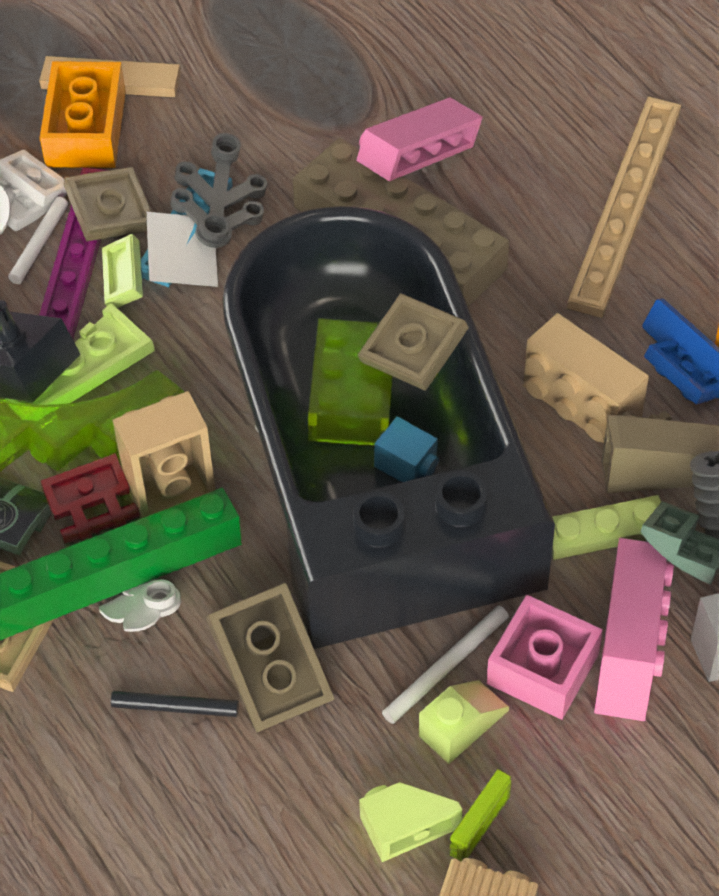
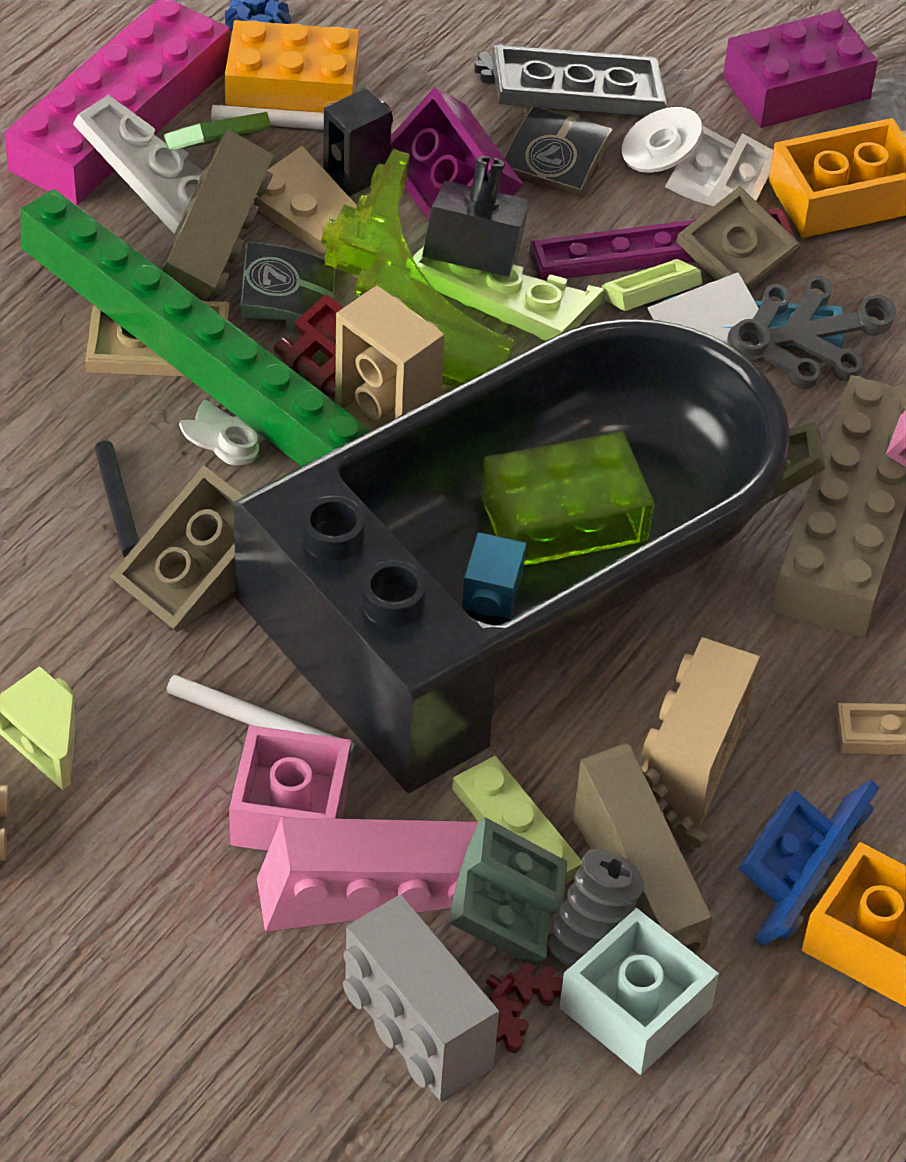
camera: 65 degrees right, 5 degrees down
white bar [8,196,68,284] -> none
dark tan tile [358,293,468,391] -> none
yellowish green slope [419,680,509,764] -> none
lime tile [450,769,511,861] -> none

